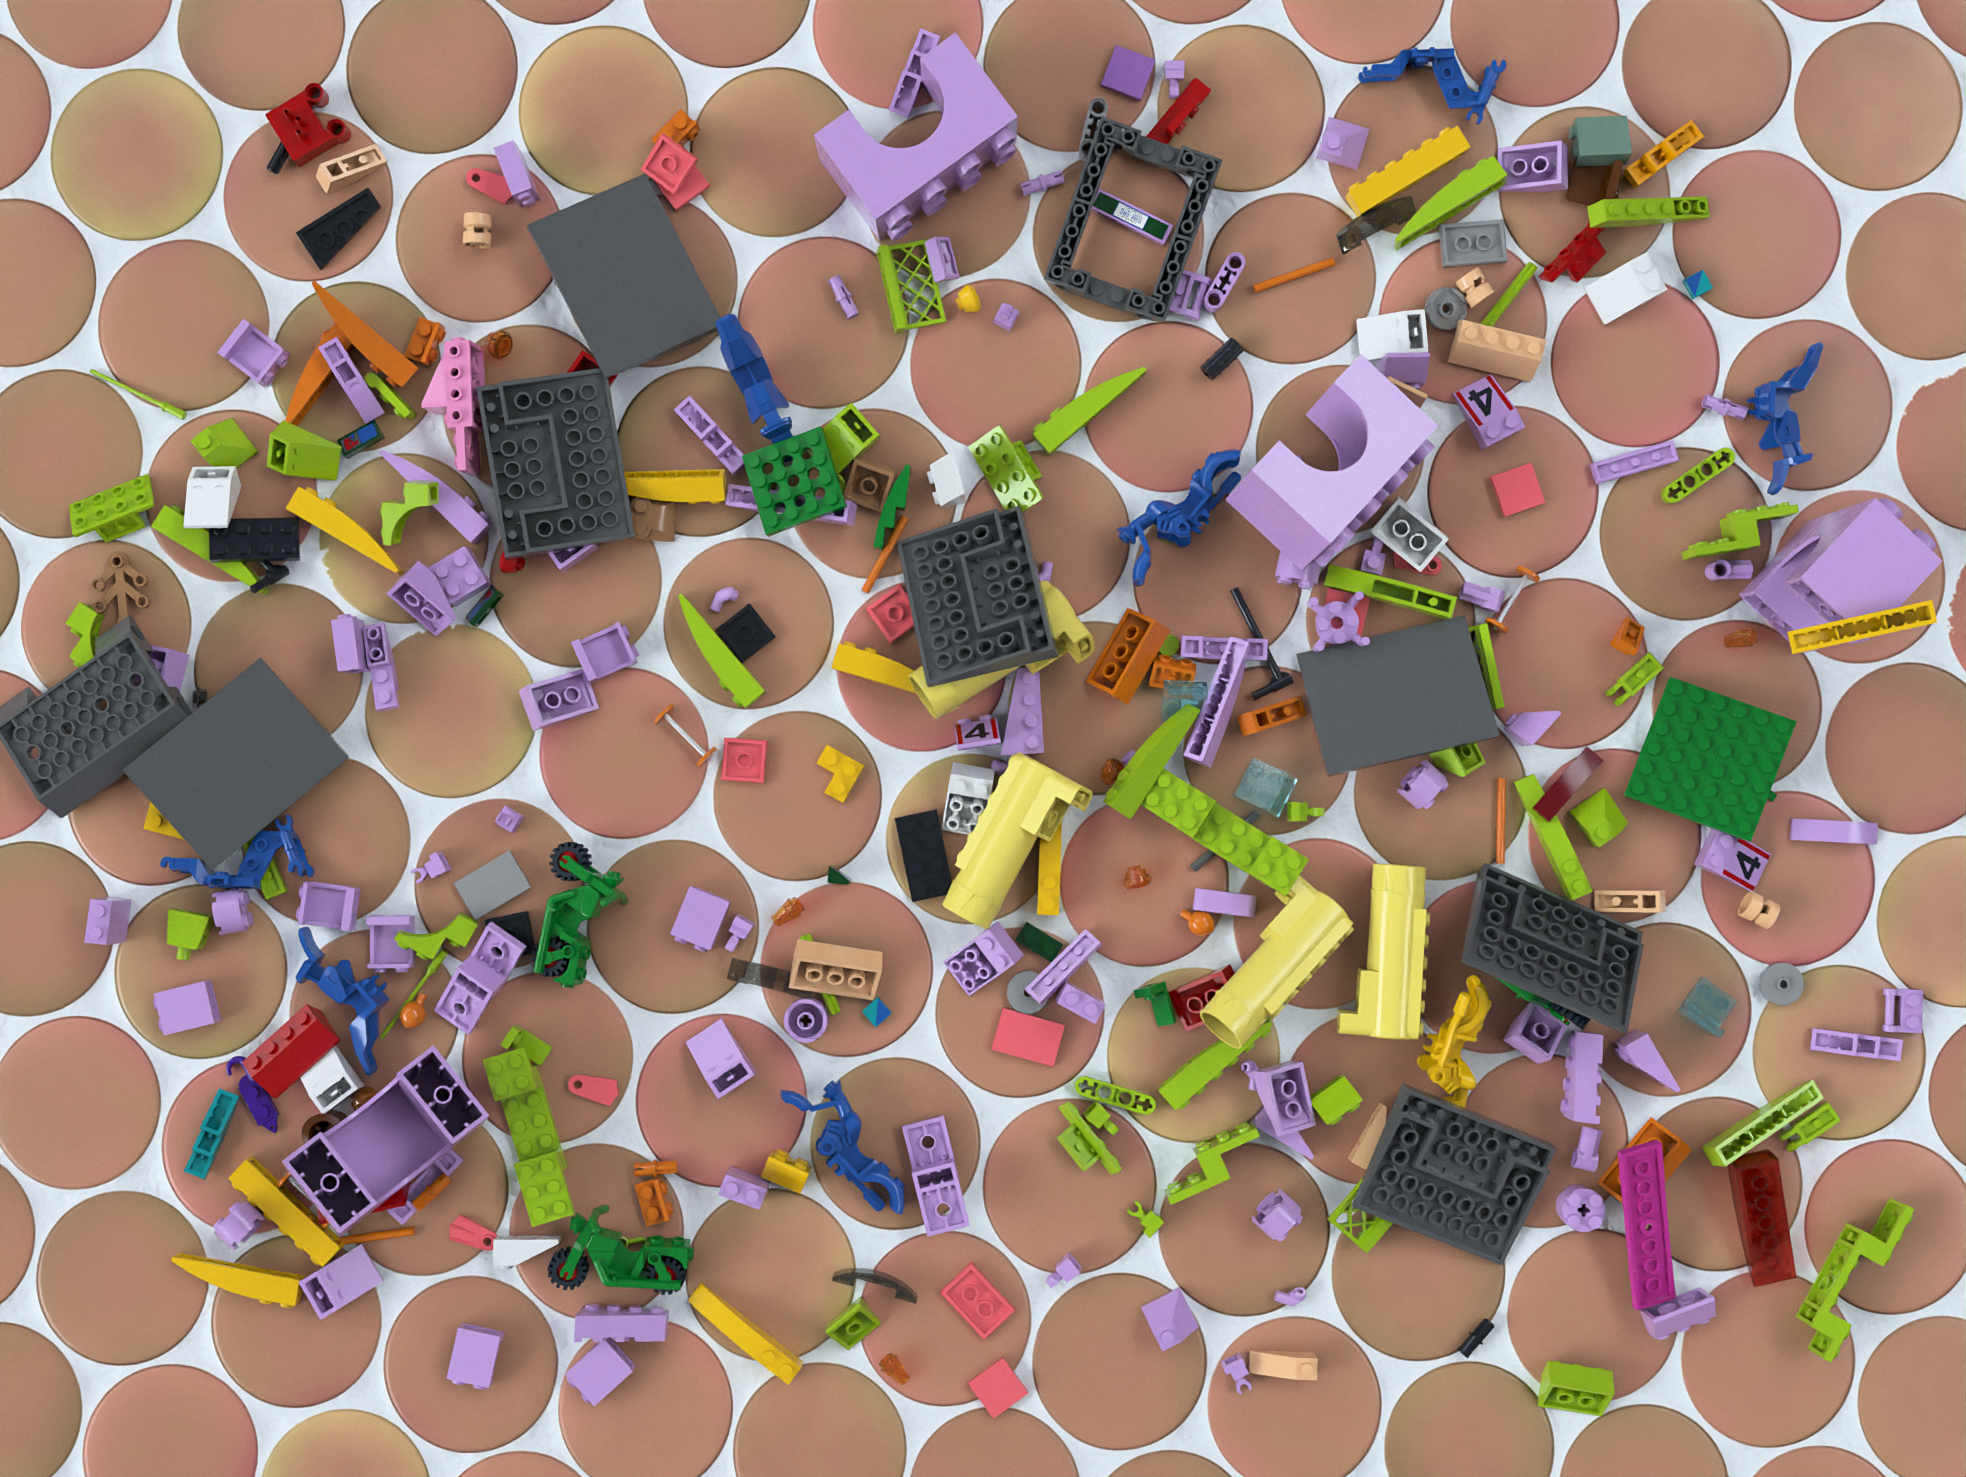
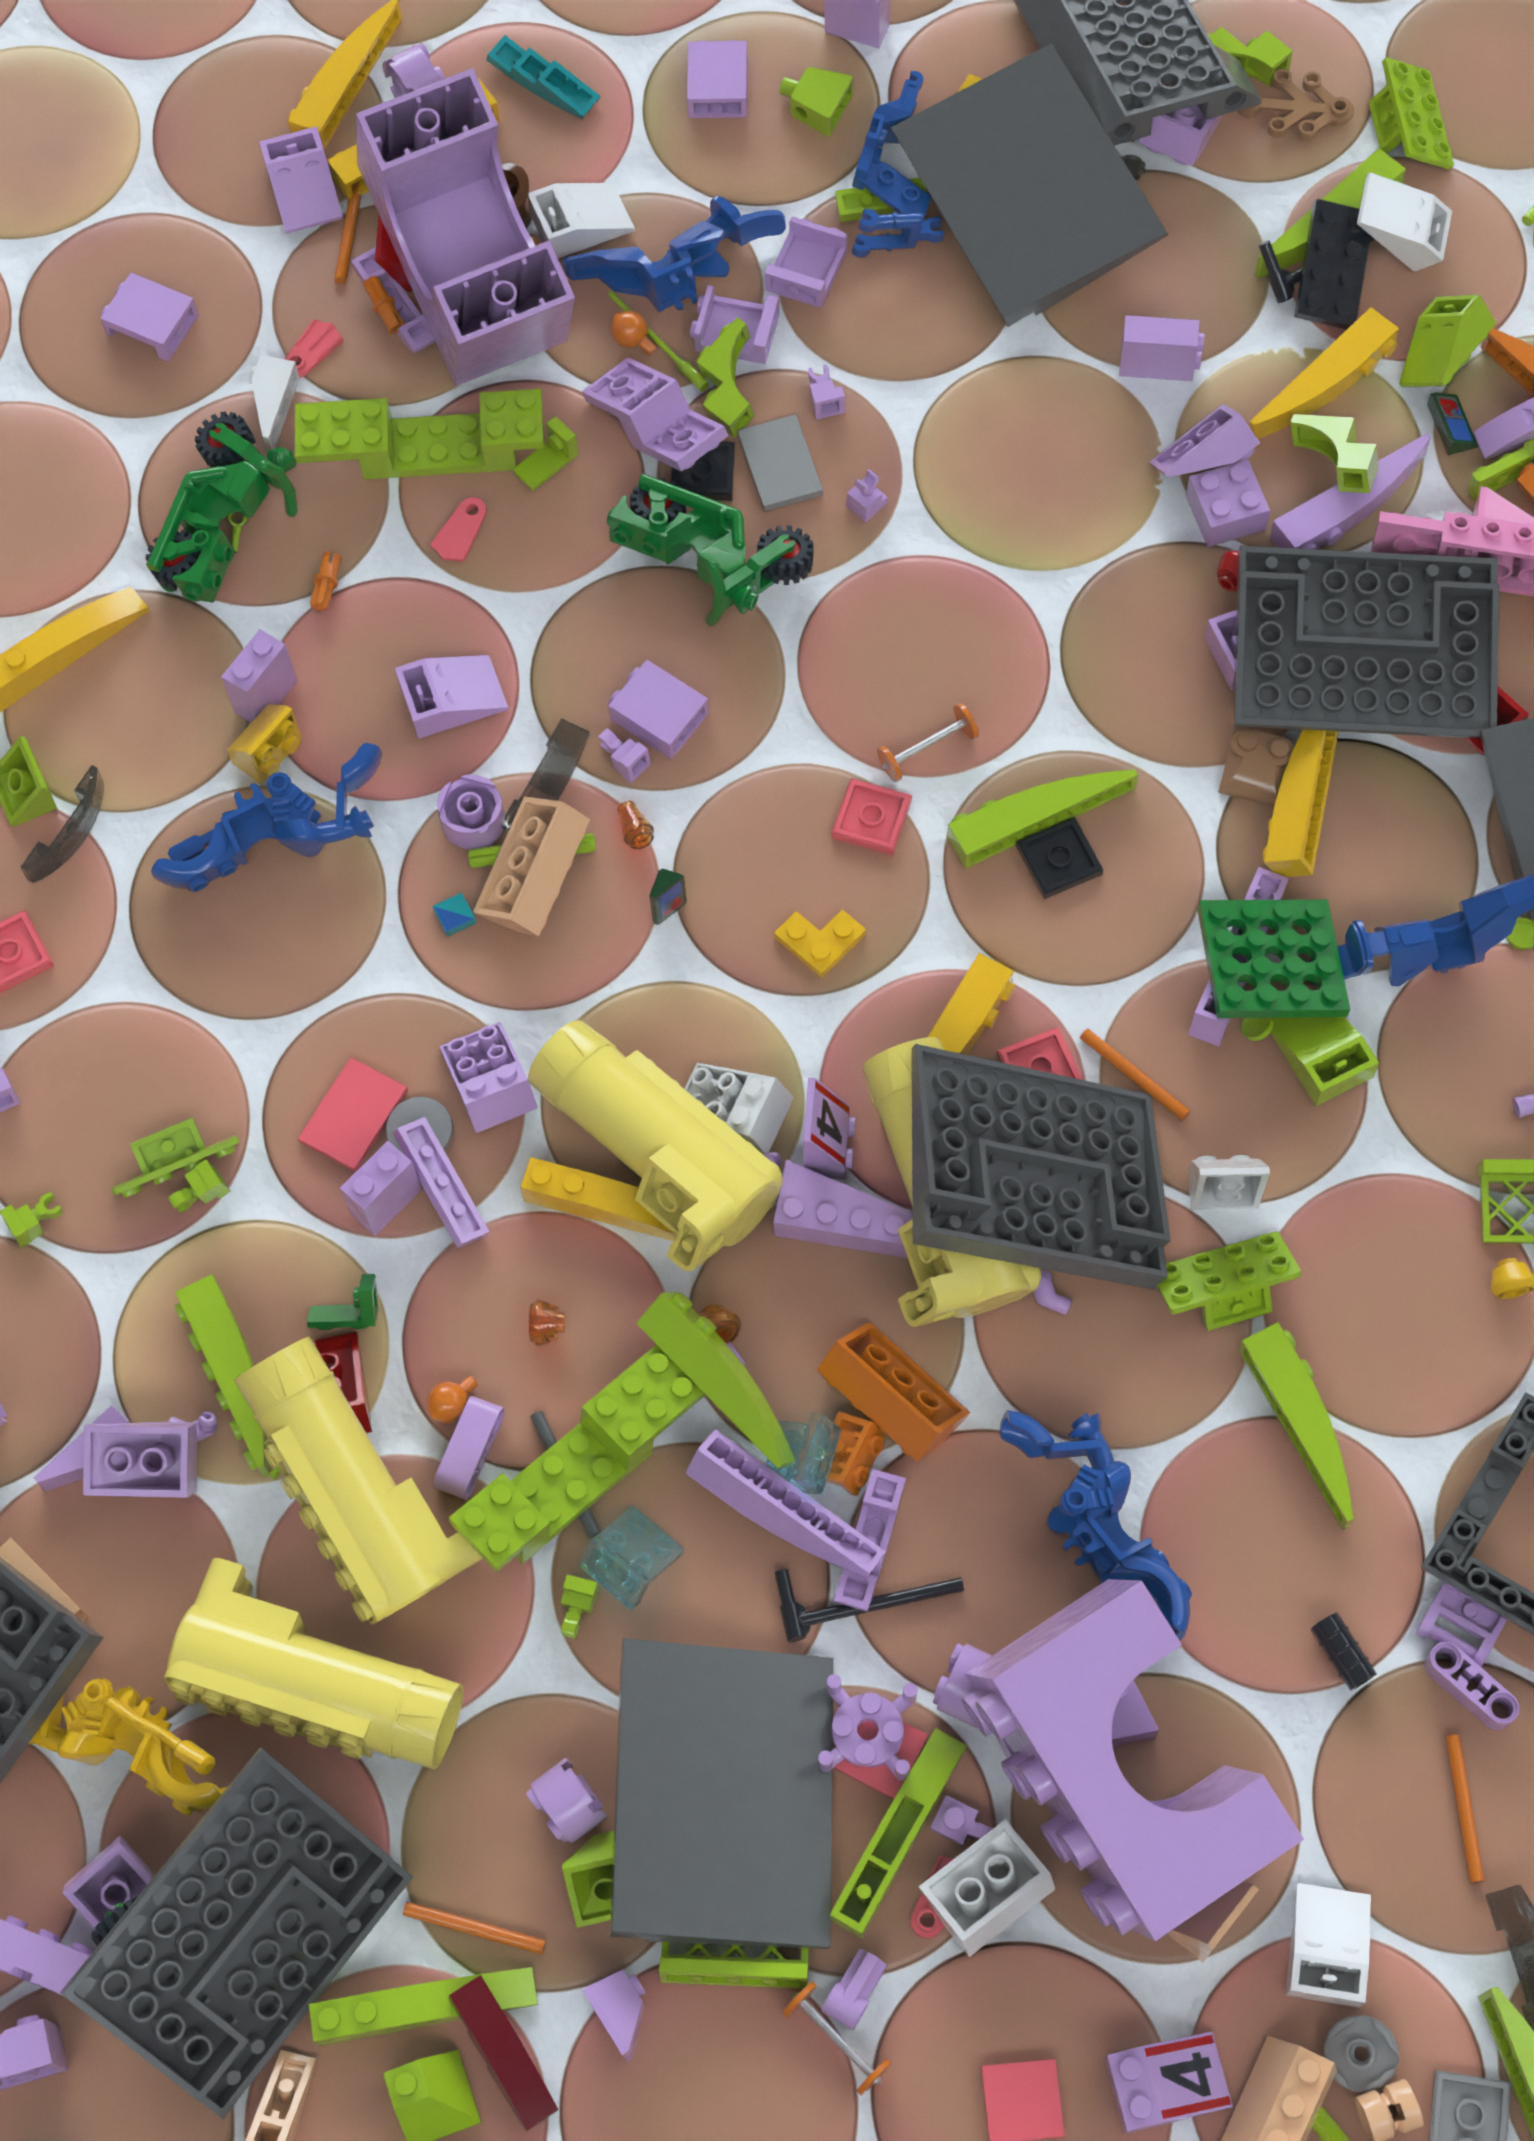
camera: 110 degrees right, 20 degrees down
lime slope [190,418,258,469] -> none
lavender brick [212,888,254,935] -> none
dark purple plate [226,1056,280,1133] -> none
red slope [242,1004,341,1099] -> none
lavender slope [362,623,399,712] -> none
dark green slope [465,585,504,627] -> none
lavender slope [519,669,599,731] -> none
lavender brick [565,1338,636,1407] -> none
lavender panel [571,621,639,683] -> none
lavender wedge [574,1303,669,1342] -> none
orange bracket [634,1176,674,1226] -> none
lavender slope [674,395,745,476] -> none
lavender arm [709,587,739,613] -> none
medium nougat slope [844,457,896,513] -> none
green slope [873,465,911,550] -> none
black plate [895,809,952,902] -> none
lavender bracket [902,1115,970,1237] -> none
lavender piece [993,303,1020,332] -> none
dark green plate [1015,922,1063,962] -> none
lime beam [1074,1076,1156,1115] -> none
lime piece [1159,634,1179,656] -> none
lime bracket [1164,1122,1260,1205] -> none
orange slope [1237,696,1307,736] -> none
lime slope [1310,1074,1363,1125] -> none
lavender slope [1379,353,1430,389] -> none

